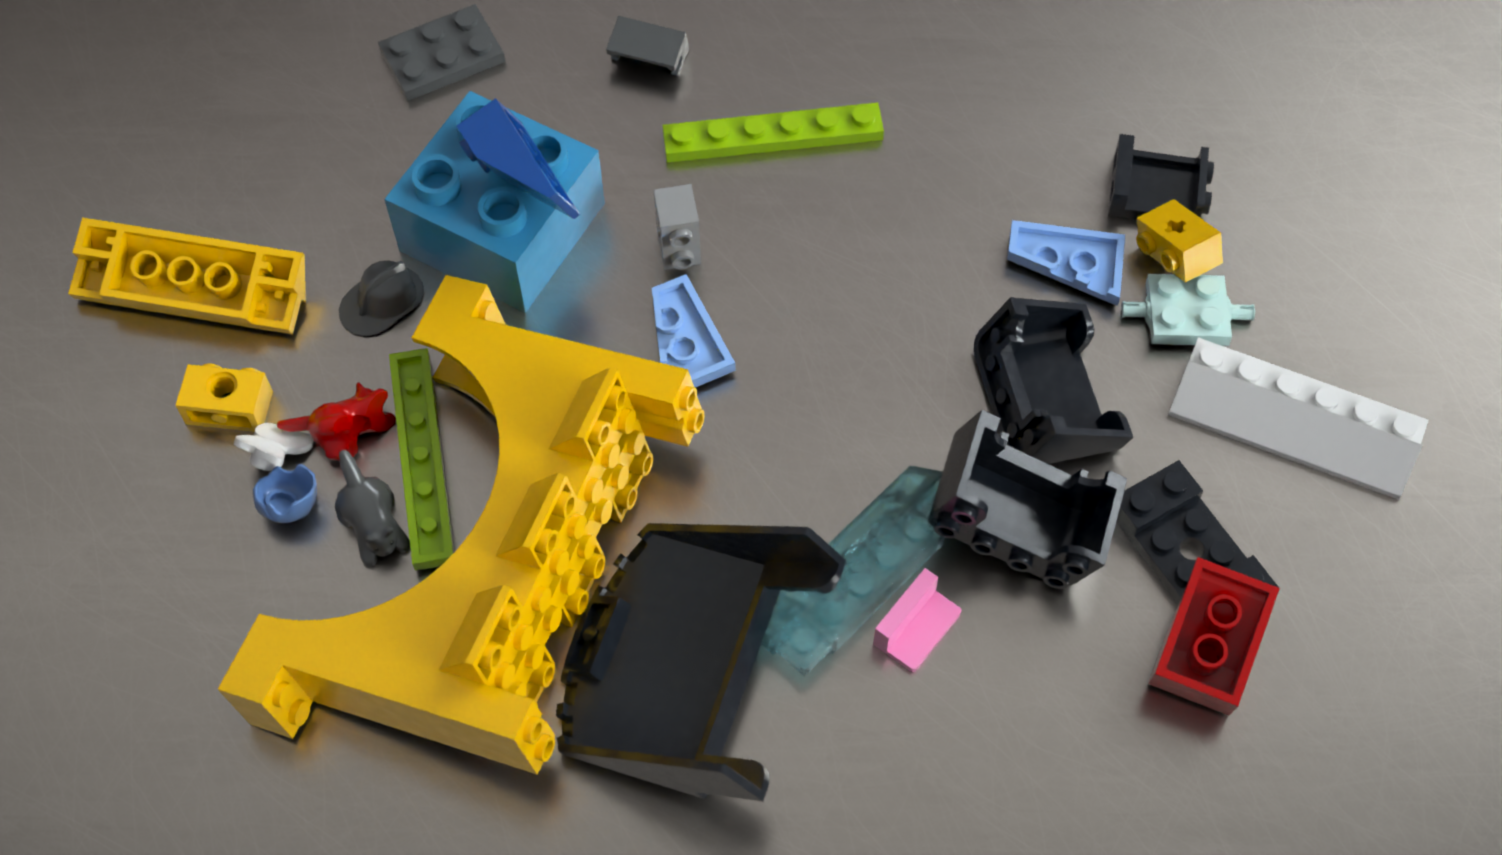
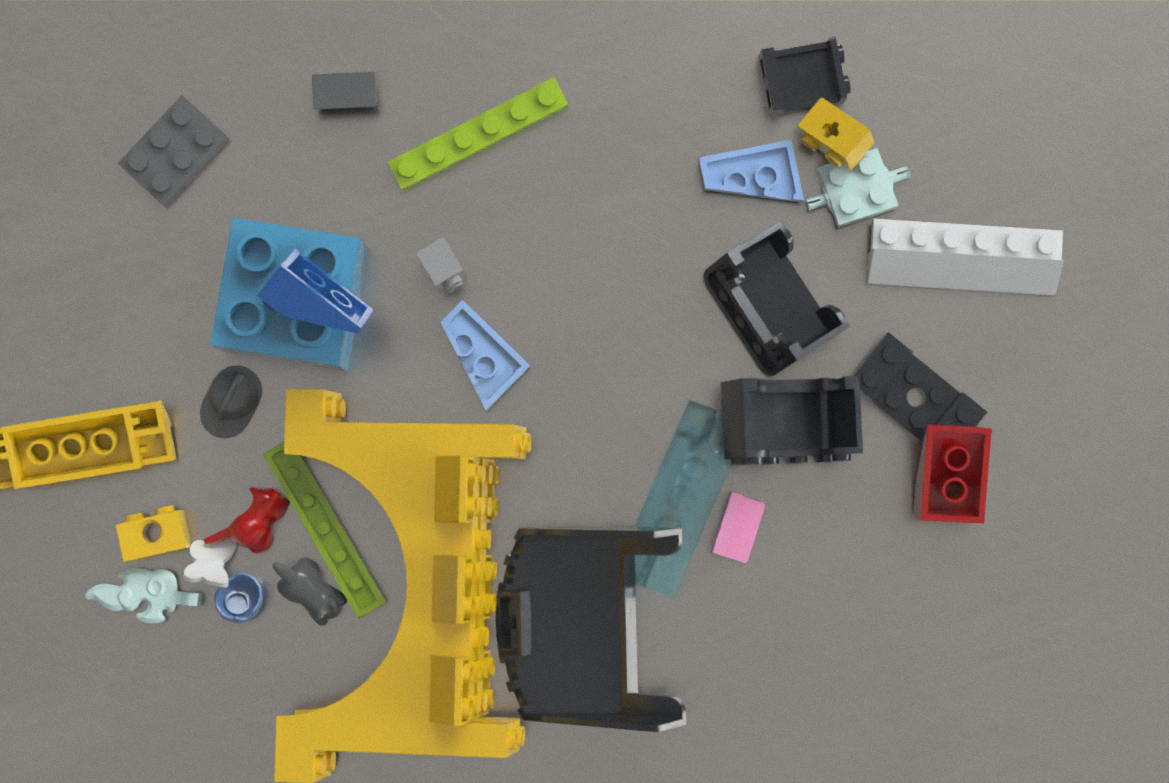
camera: 25 degrees left, 25 degrees up
none -> light aqua piece [85,568,203,623]

